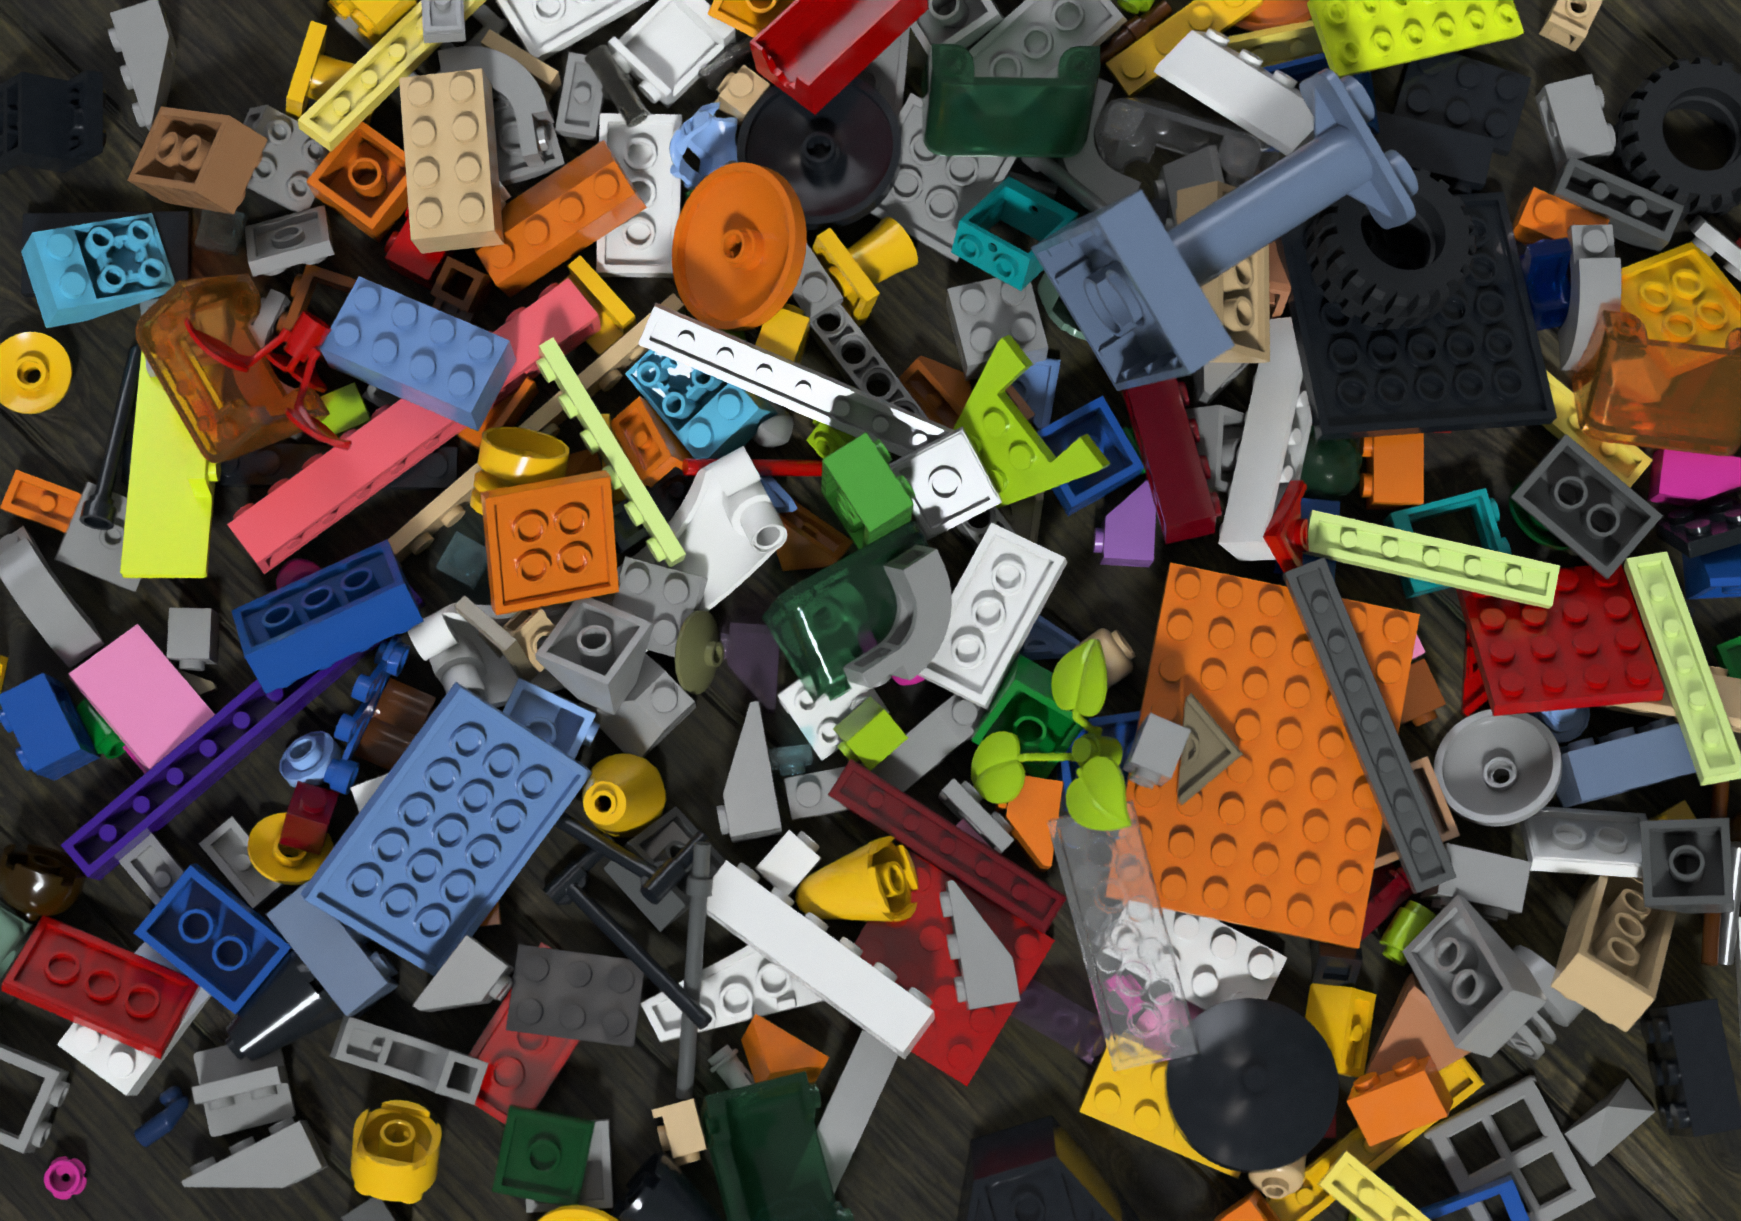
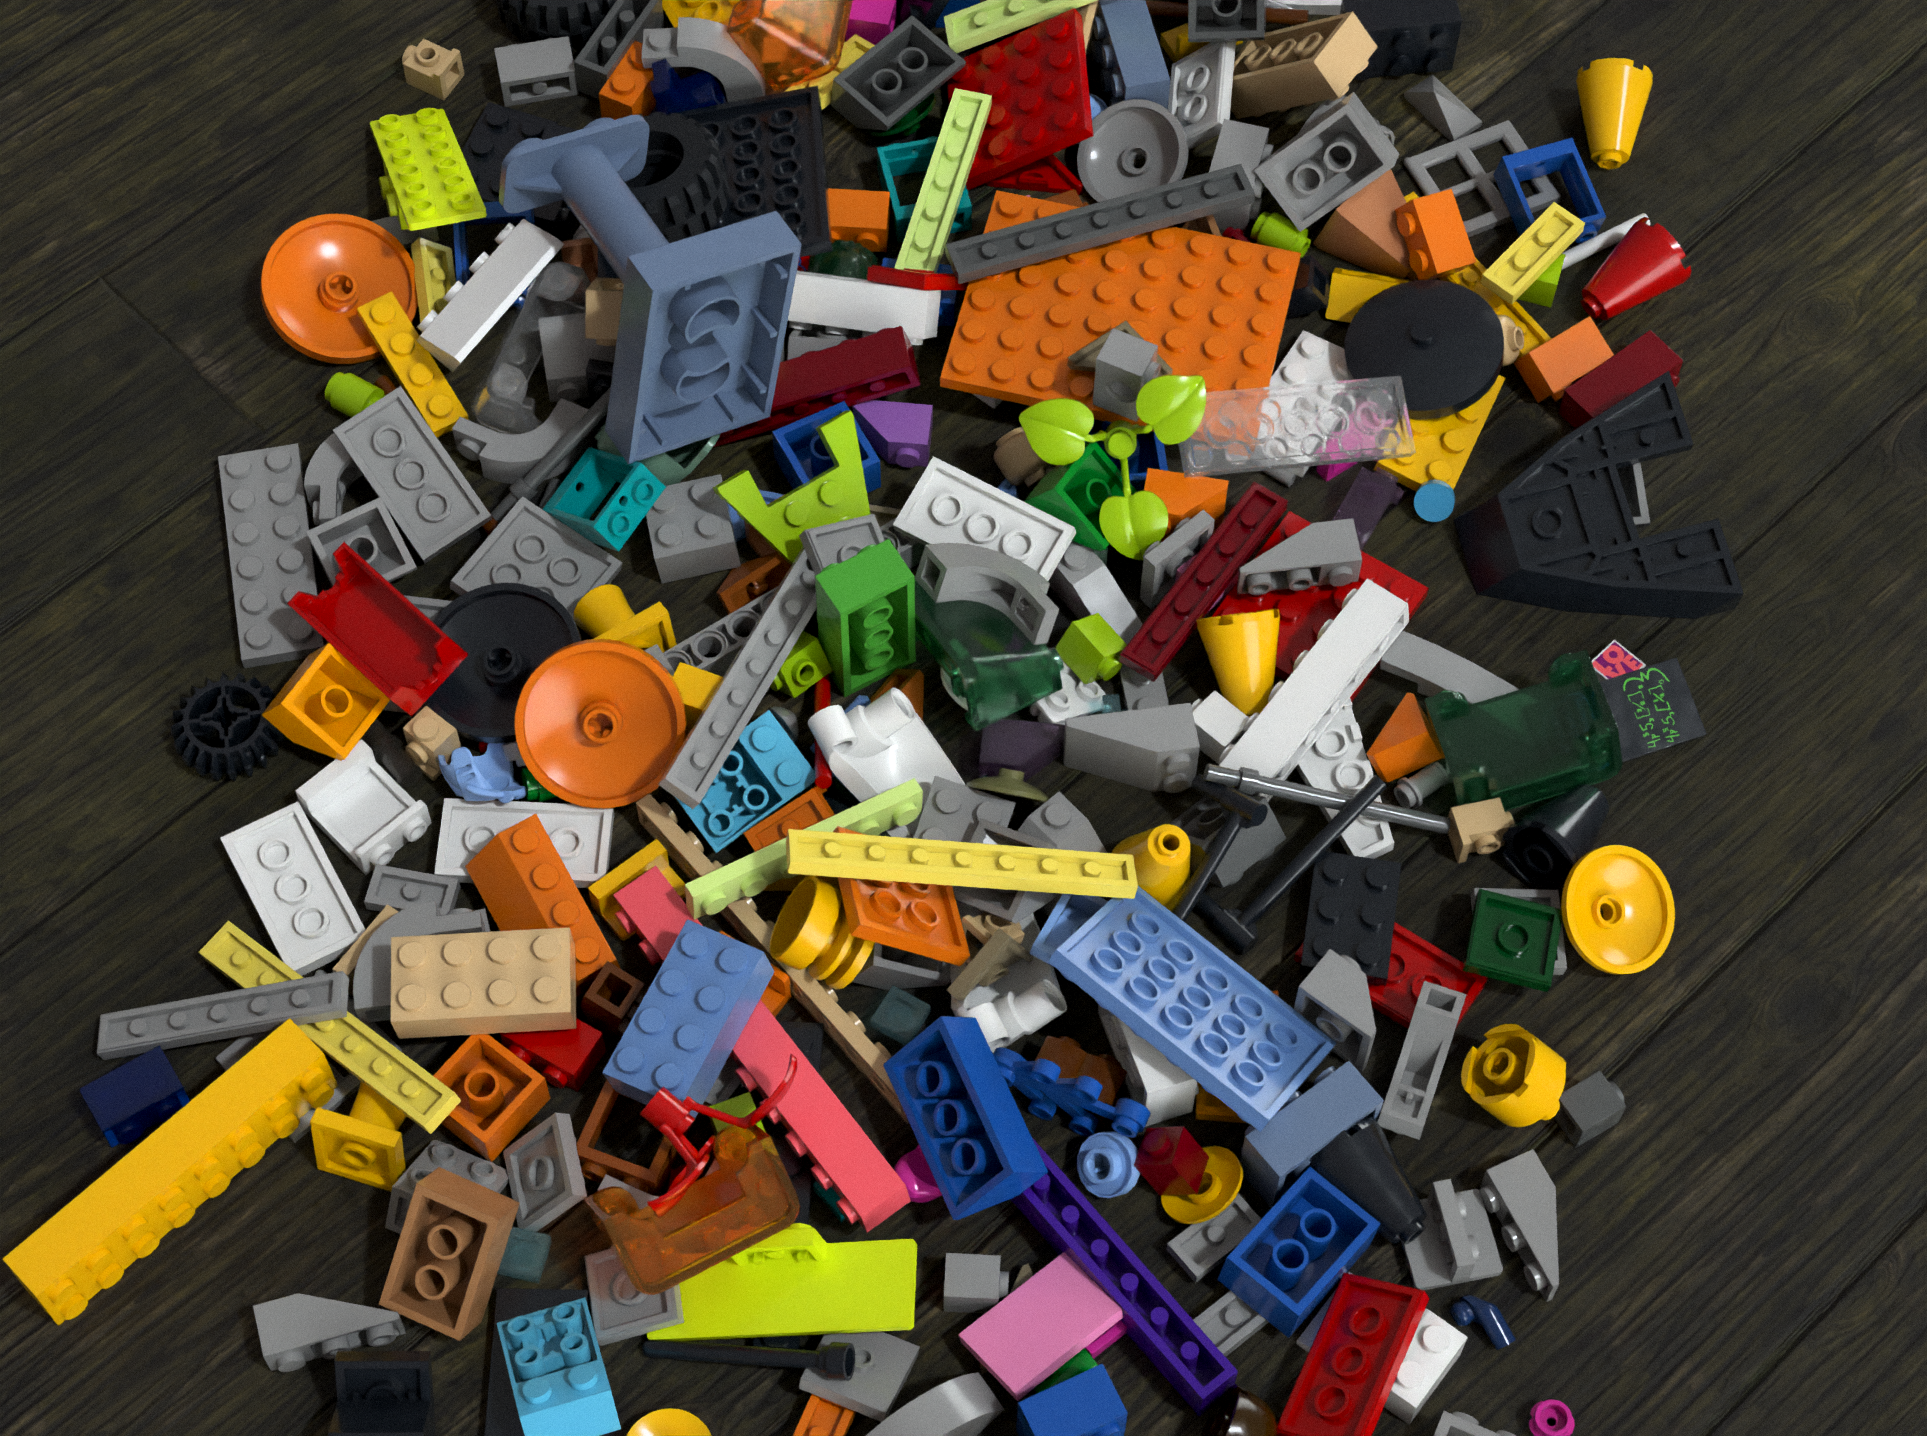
camera: 80 degrees left, 20 degrees down
clear smoke pin [584,45,650,128] -> none
clear green windscreen [921,44,1100,158] -> none
none -> light yellow plate [786,829,1138,899]
none -> dark azure tile [1414,479,1455,522]

